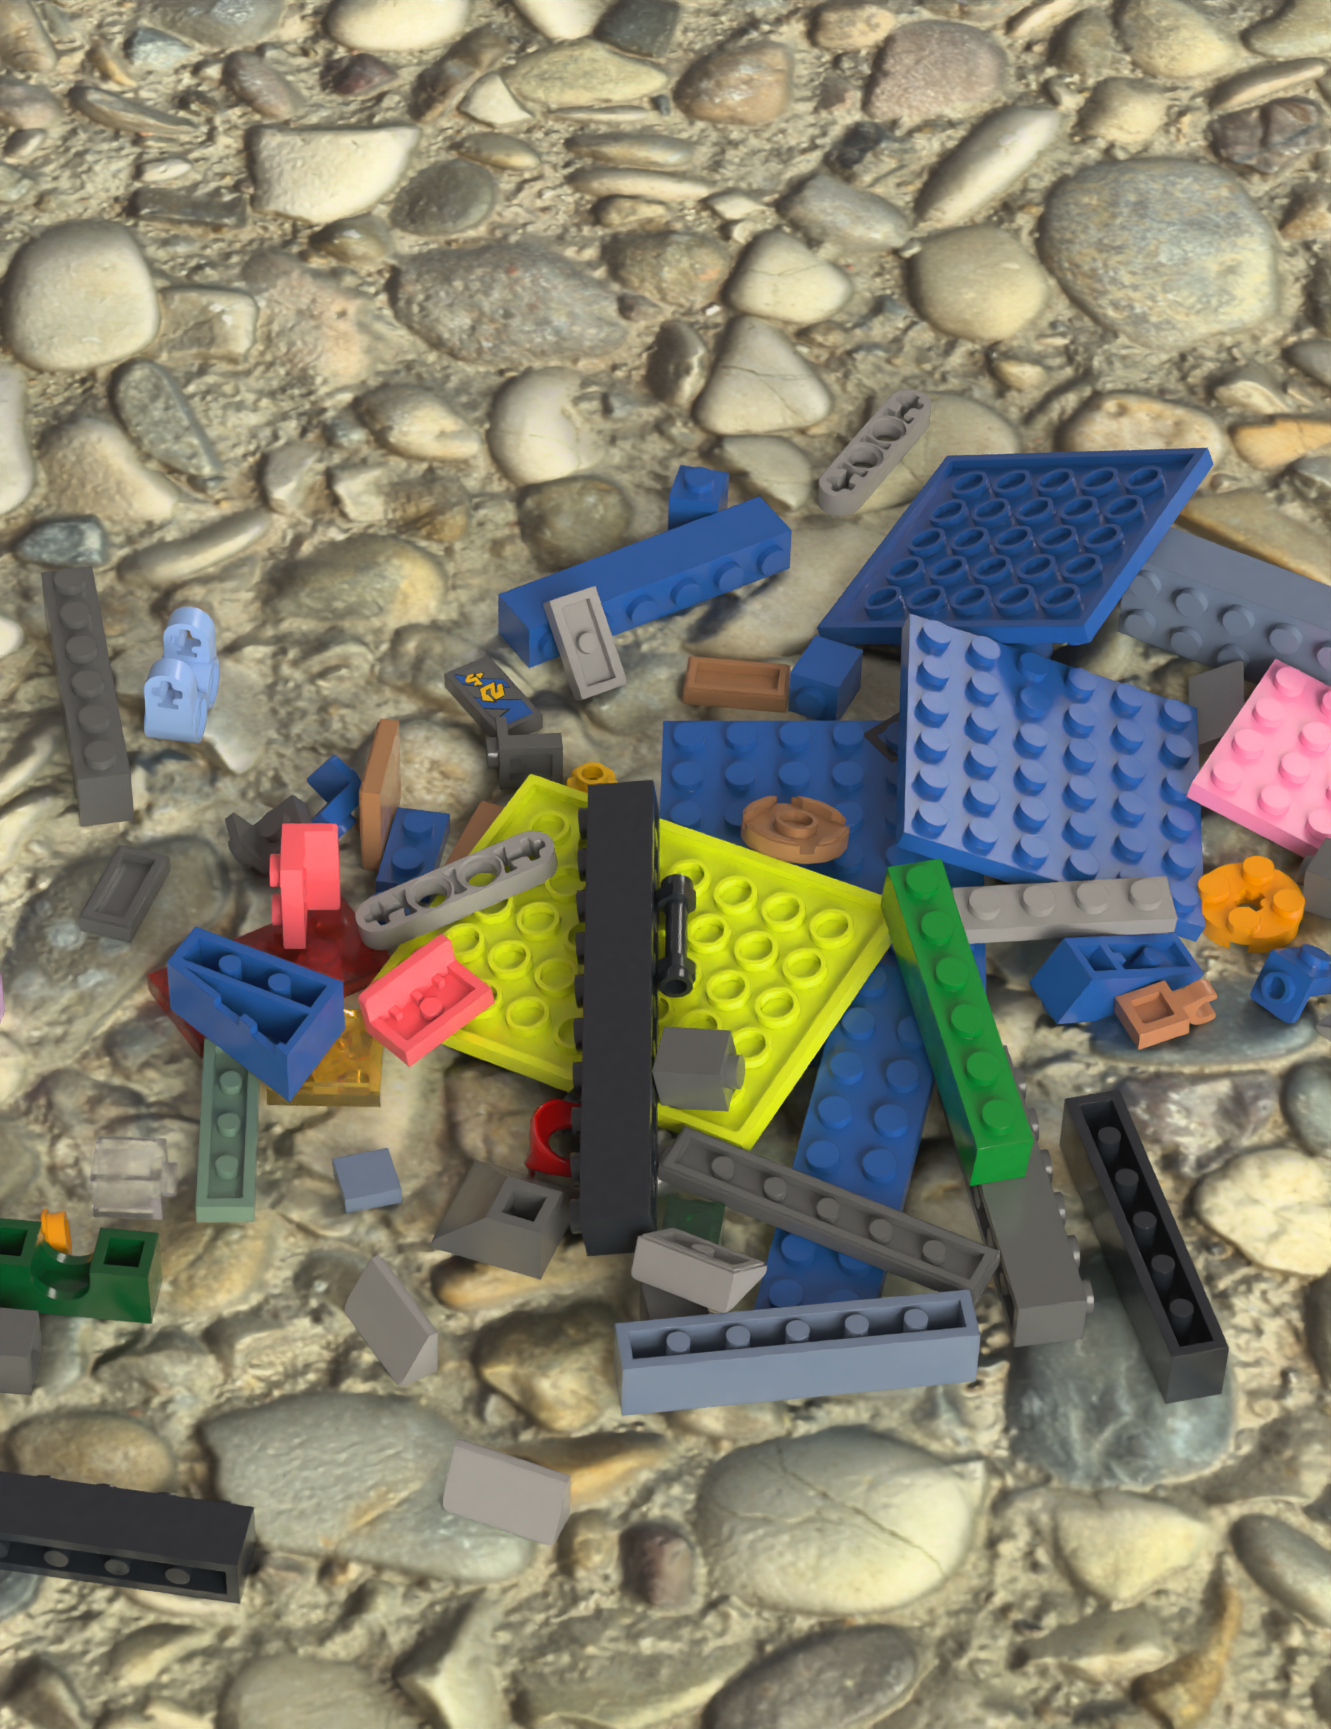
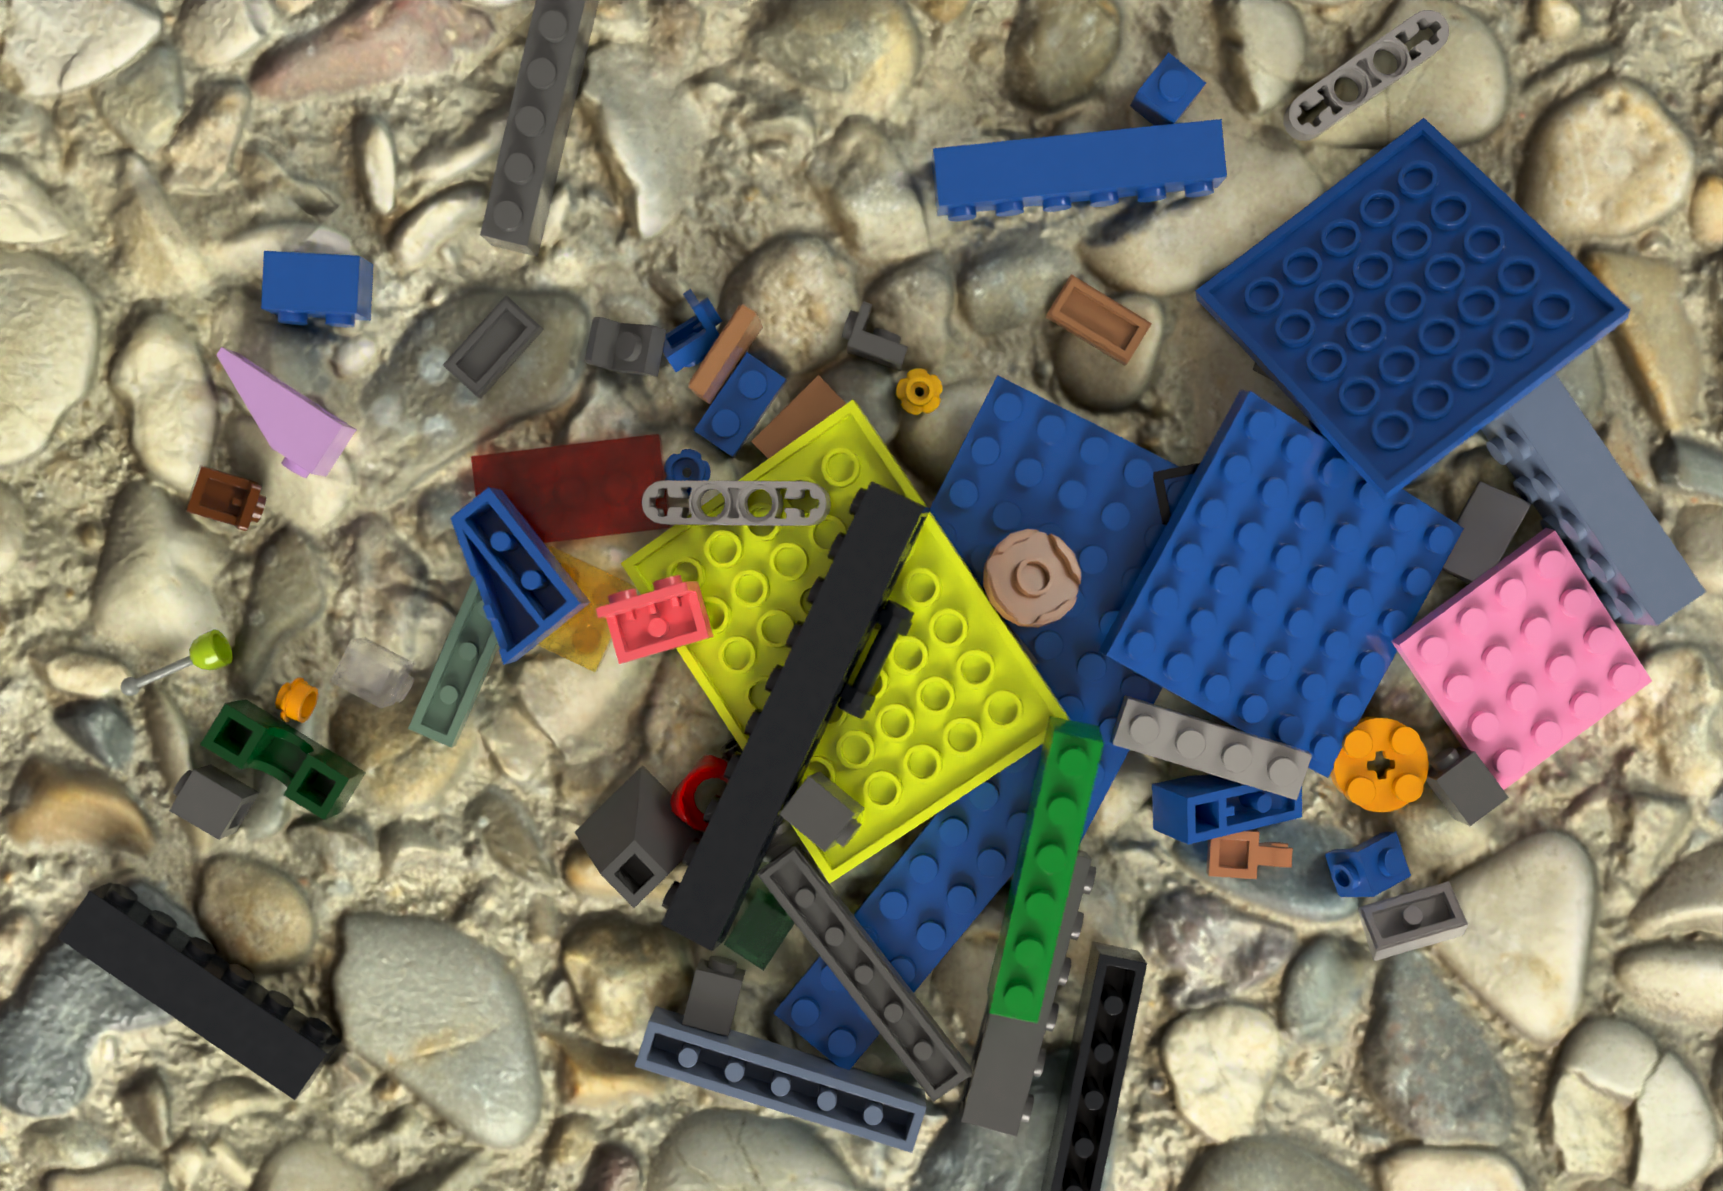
camera: 25 degrees right, 45 degrees up
light blue piece [144,607,220,744] -> none
coral bracket [270,823,341,949] -> none
sand blue tile [332,1148,402,1213] -> none
light grey slope [344,1255,438,1387] -> none
light grey slope [443,1439,571,1545] -> none
tile [444,655,543,737] -> none
light grey plate [543,586,628,702] -> none
light grey slope [631,1228,767,1313] -> none
blue brick [788,635,863,721] -> none

